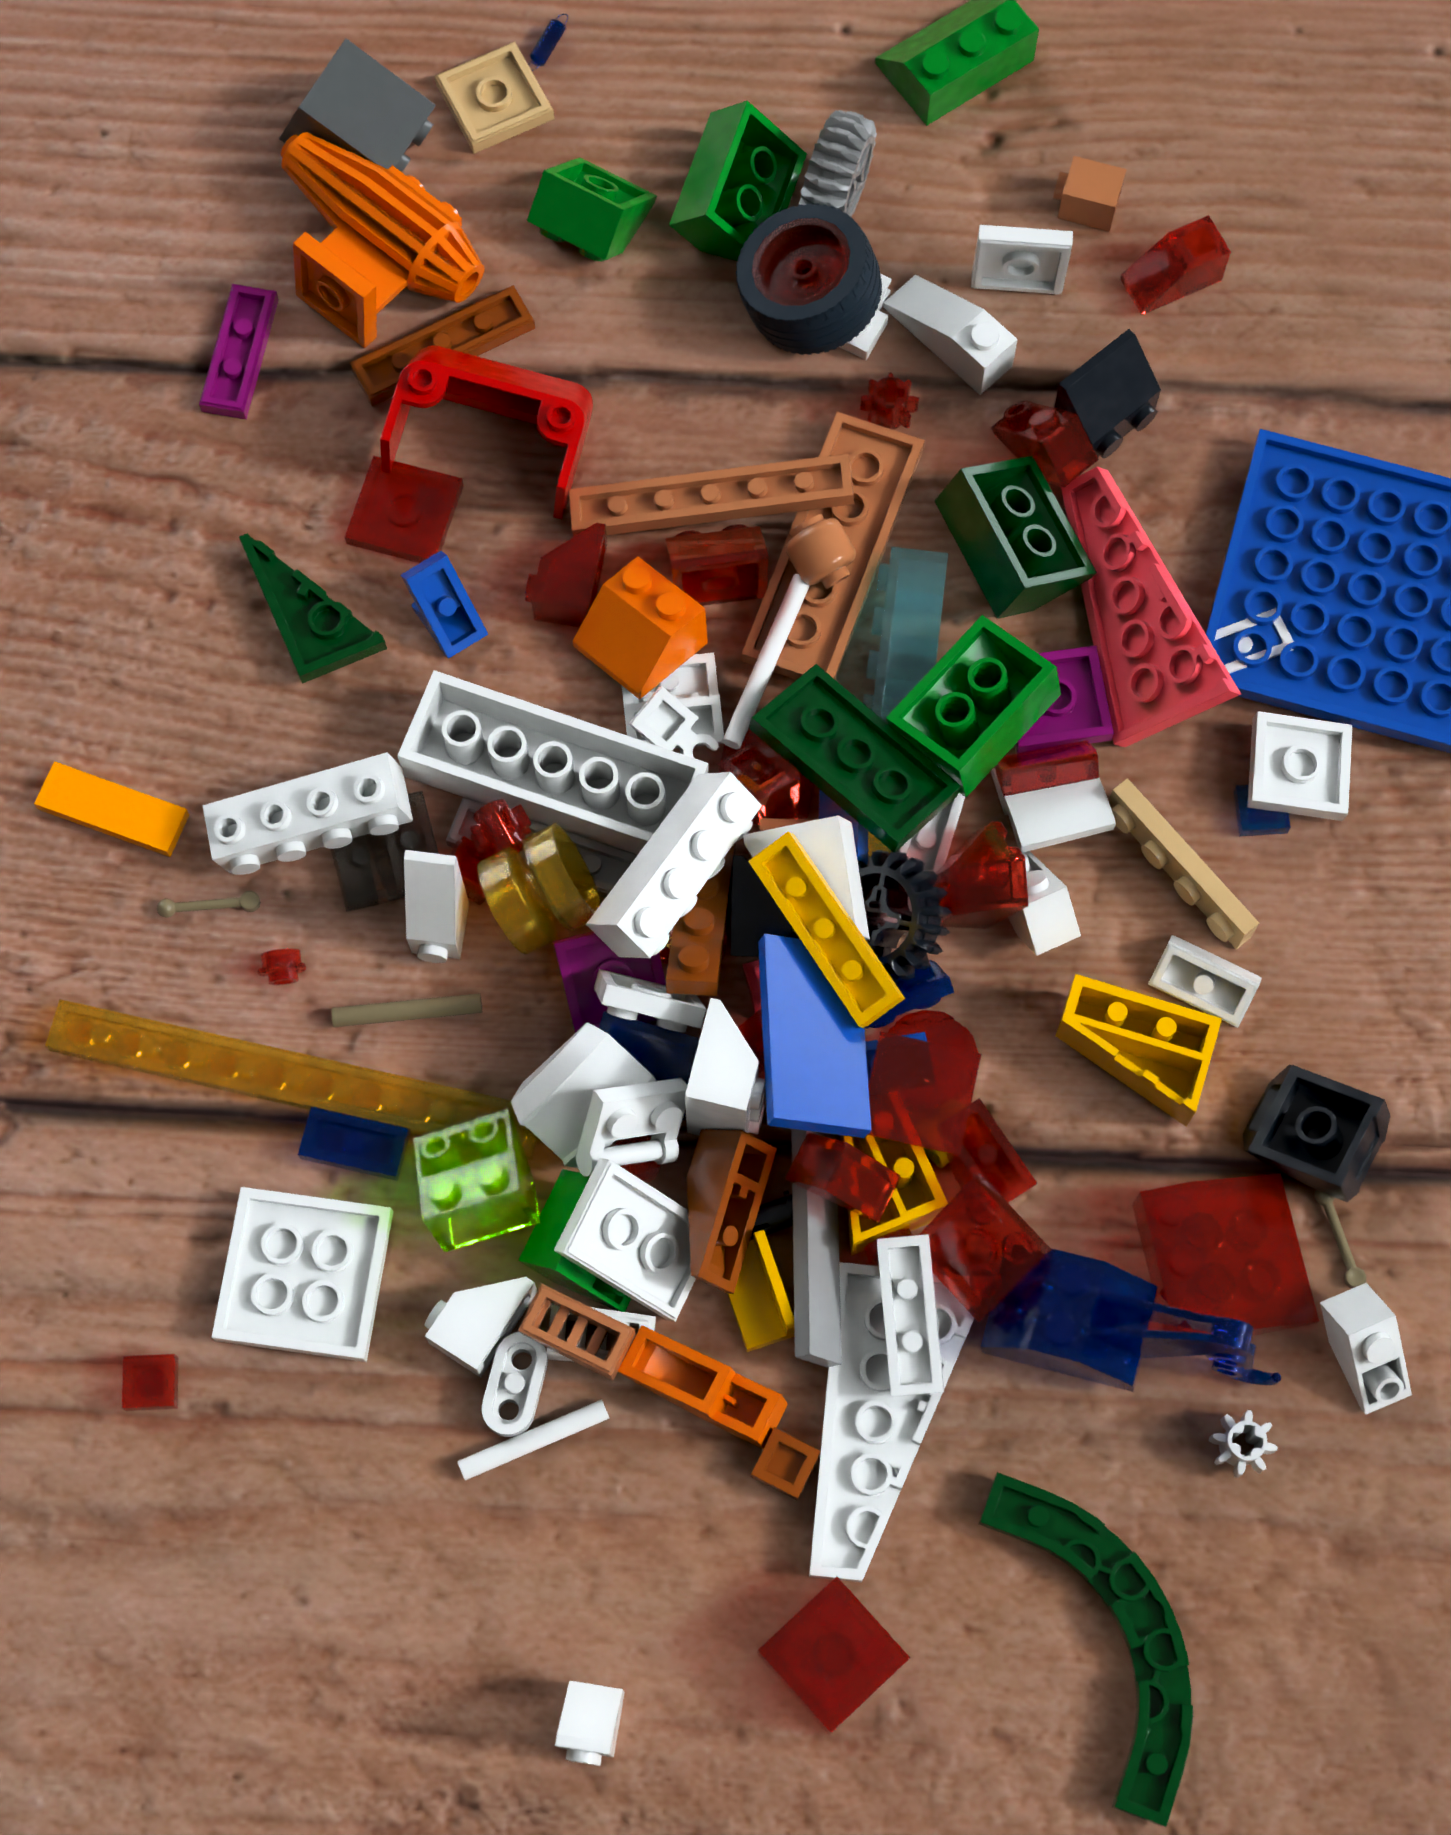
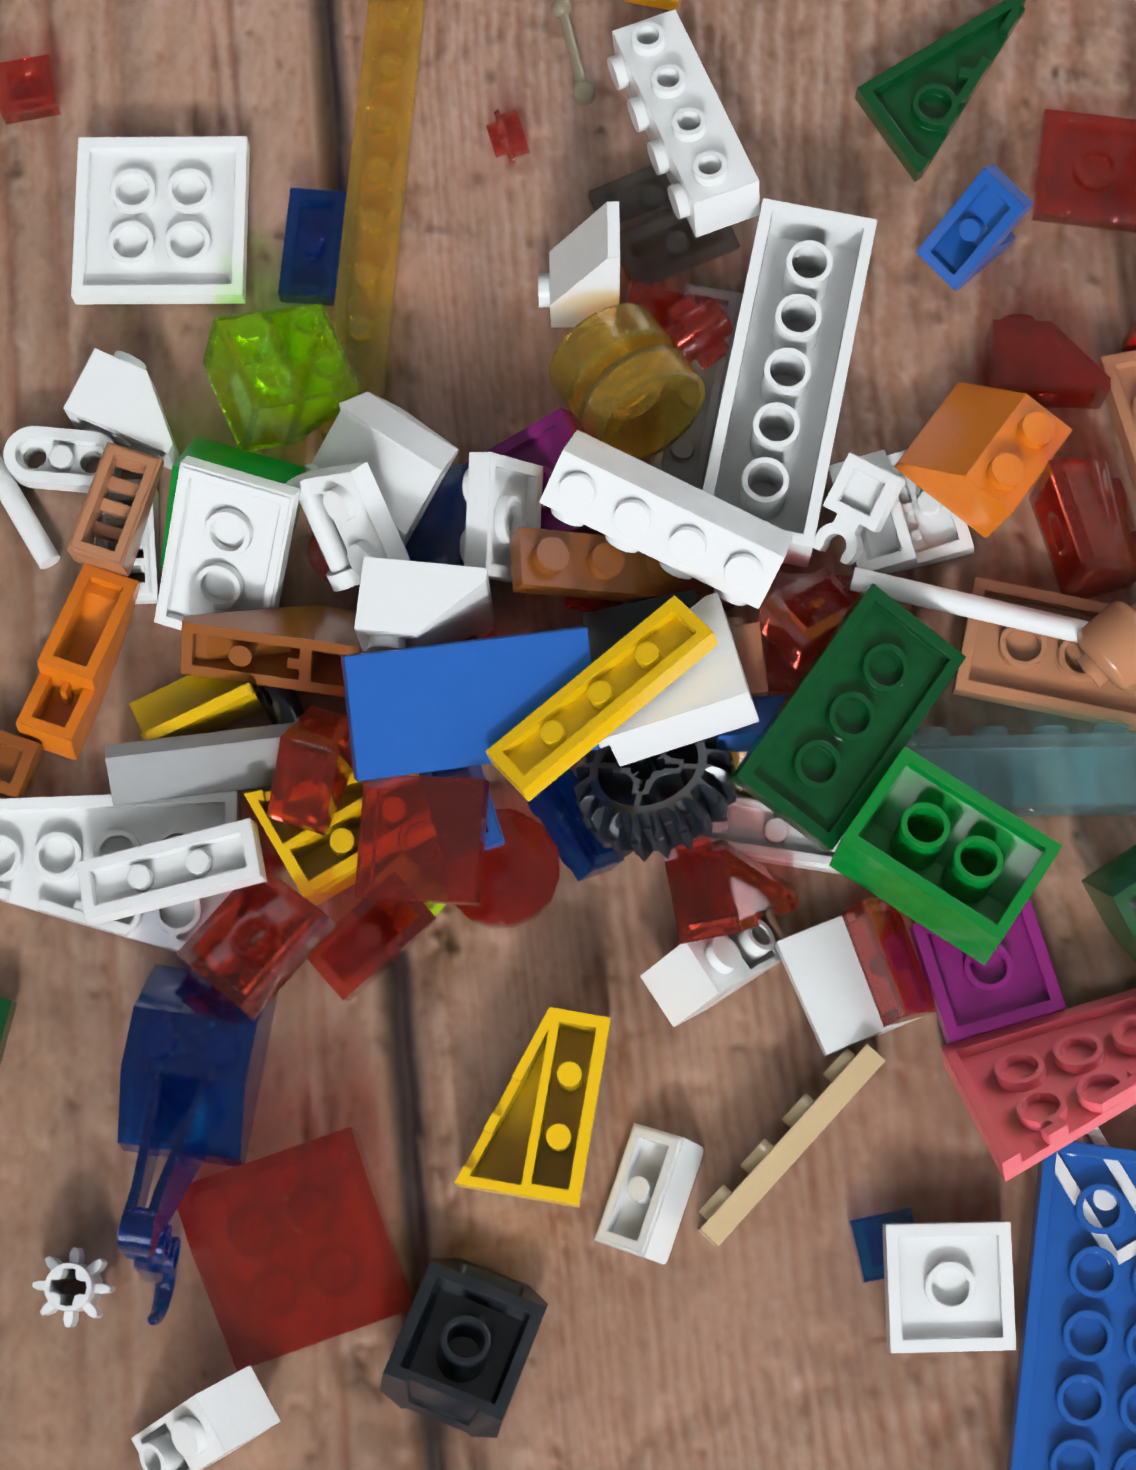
camera: 85 degrees right, 5 degrees up
dark tan bar [332,993,482,1027] -> none
dark tan hinge [1315,1190,1366,1288] -> none

